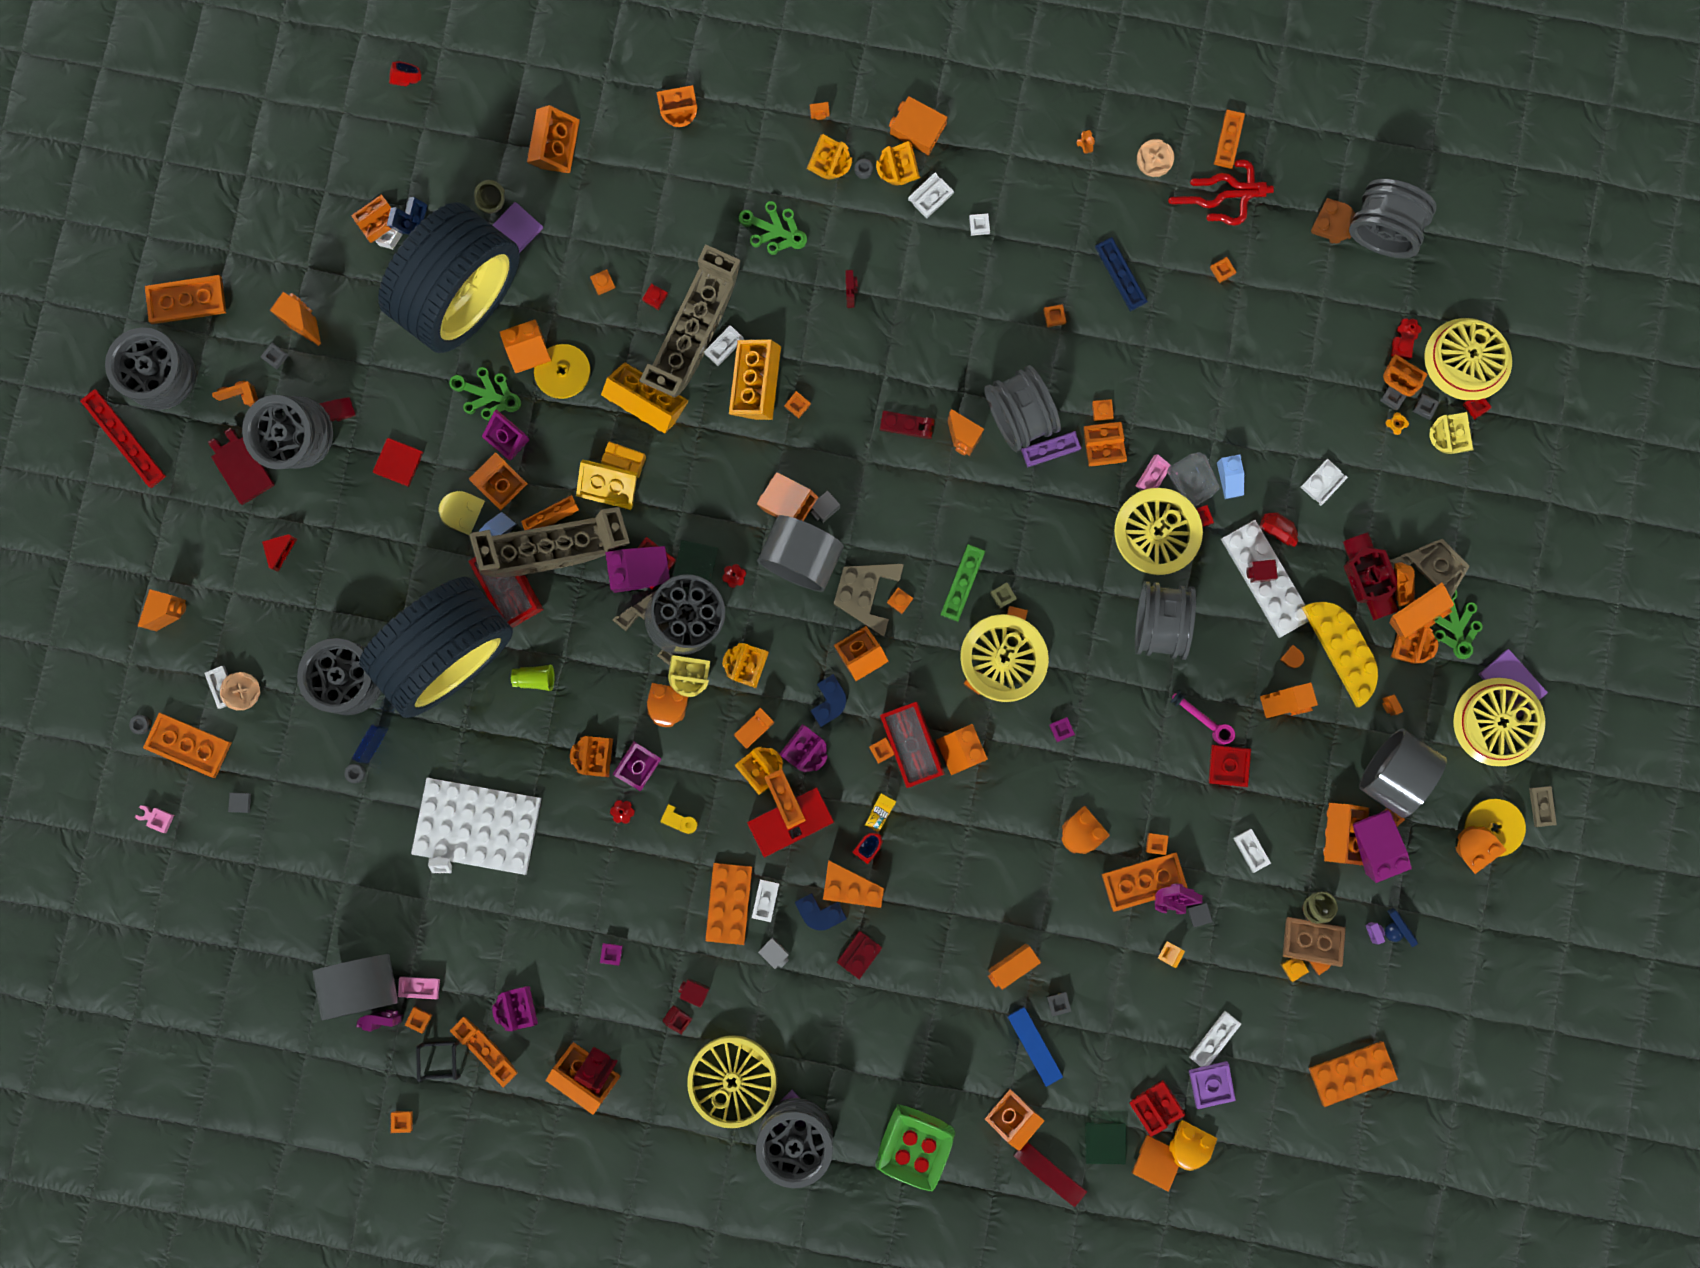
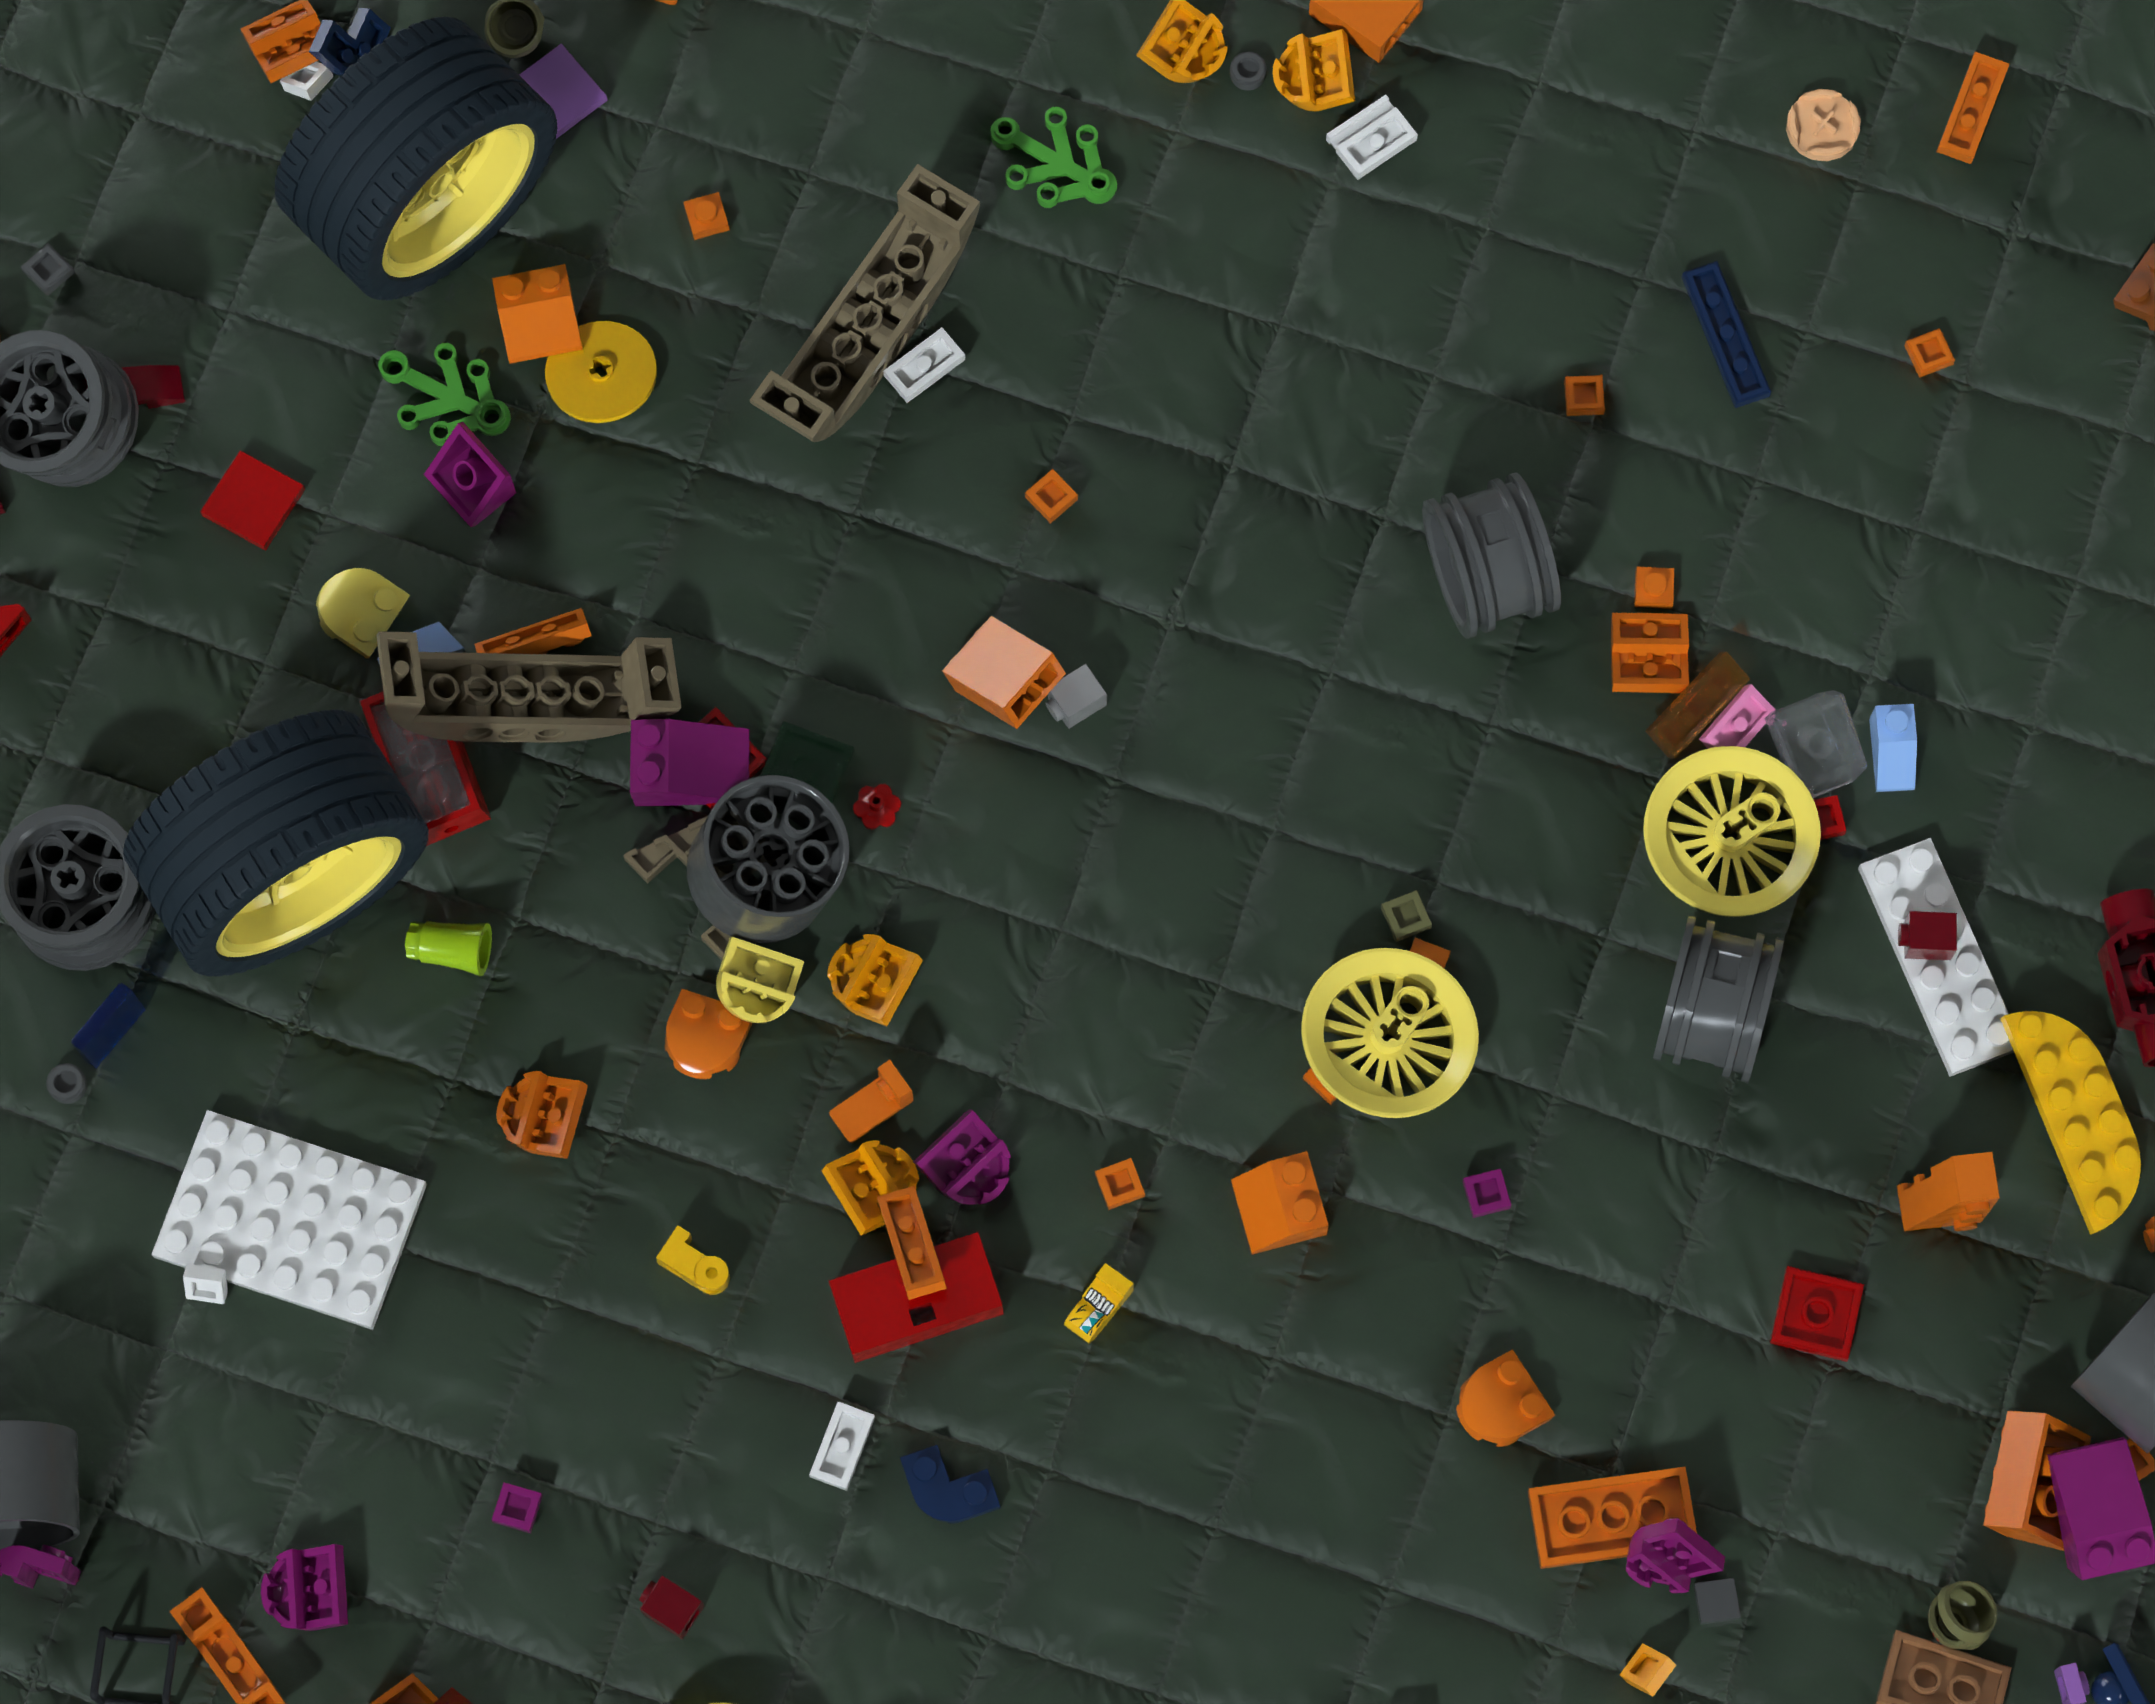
camera: 10 degrees right, 10 degrees down
orange slope [270,292,321,346] -> none
bright pink plate [398,977,440,999] -> none
orange plate [405,1007,432,1034] -> none
orange slope [469,452,527,510] -> none
yellow plate [576,459,638,510] -> none
light orange slope [601,362,689,434] -> none
light orange brick [601,441,646,478] -> none
red plant [610,800,635,824] -> none
magenta slope [612,742,661,791] -> none
red plate [642,283,668,310] -> none
dark red slope [663,1005,693,1035] -> none
orange plate [705,863,752,945] -> none
light orange slope [729,340,781,420] -> none
dark grey wheel [757,515,844,592] -> none
light grey brick [758,937,789,969] -> none
dark blue plate [811,674,846,727] -> none
orange wedge [823,860,884,908] -> none
dark tan wing [834,564,904,637] -> none
orange slope [834,626,889,681] -> none
dark red plate [837,931,882,980] -> none
dark red plate [845,270,858,308] -> none
rock [853,833,883,864] -> none
dark red plate [880,411,935,439] -> none
clear brick [880,702,945,788] -> none
orange plate [887,587,913,614] -> none
bright green tile [941,544,985,622] -> none
orange slope [947,409,984,456] -> none
white plate [969,214,990,236] -> none
orange brick [987,944,1041,990] -> none
medium lavender tile [1021,431,1081,467] -> none
orange plant [1077,130,1095,154] -> none
orange plate [1146,833,1168,855] -> none
red plant [1168,159,1274,226] -> none
dark pink piece [1170,690,1235,745] -> none
white plate [1233,829,1271,873] -> none
red slope [1259,512,1298,547] -> none
orange tile [1280,645,1304,668] -> none
white plate [1301,459,1348,506] -> none
none -> clear orange plate [1645,651,1750,759]

